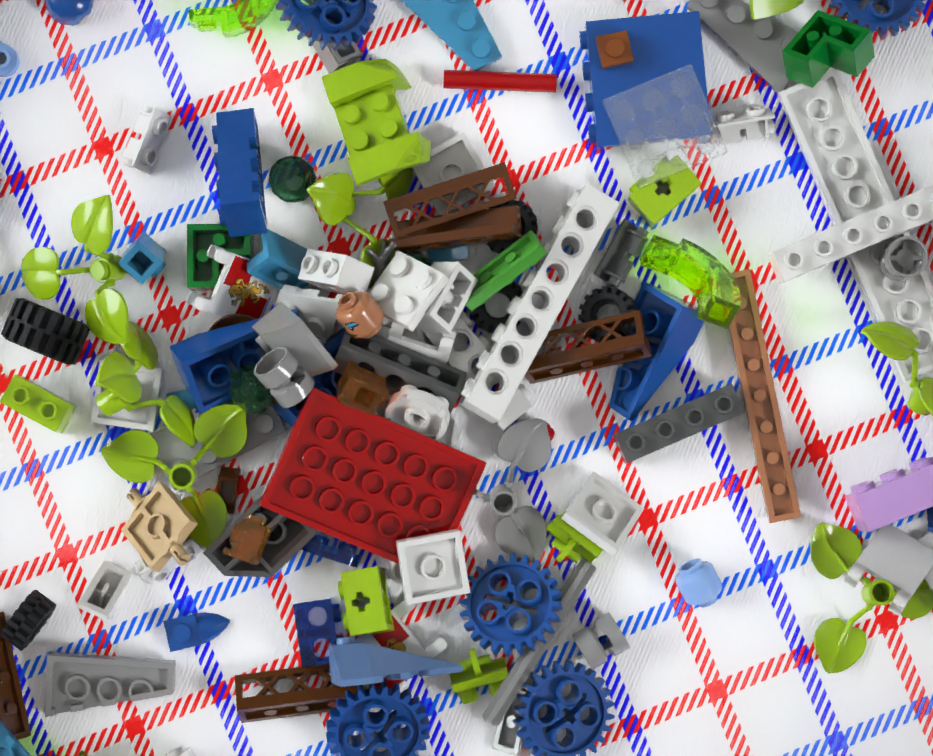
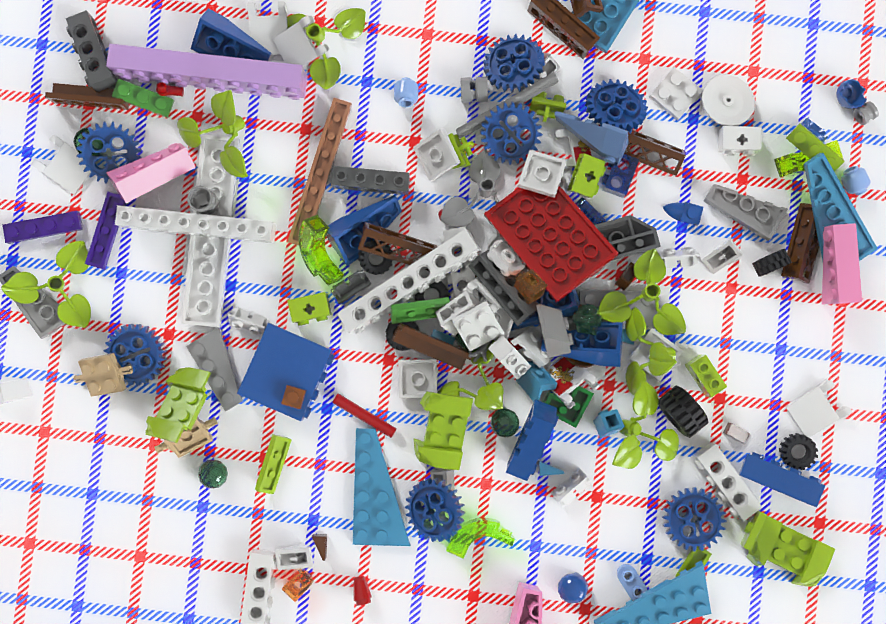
camera: 150 degrees left, 0 degrees up
tan plate [121,482,198,572] -> none
clear orange brick [223,513,271,565] -> none
light grey wheel [254,346,314,408] -> none
nougat head [335,291,384,339] -> none
reddish brown fence [383,162,517,238] -> none
clear plate [602,64,728,189] -> none
green brick [782,10,875,88] -> none
none -> dark azure piece [538,460,564,476]

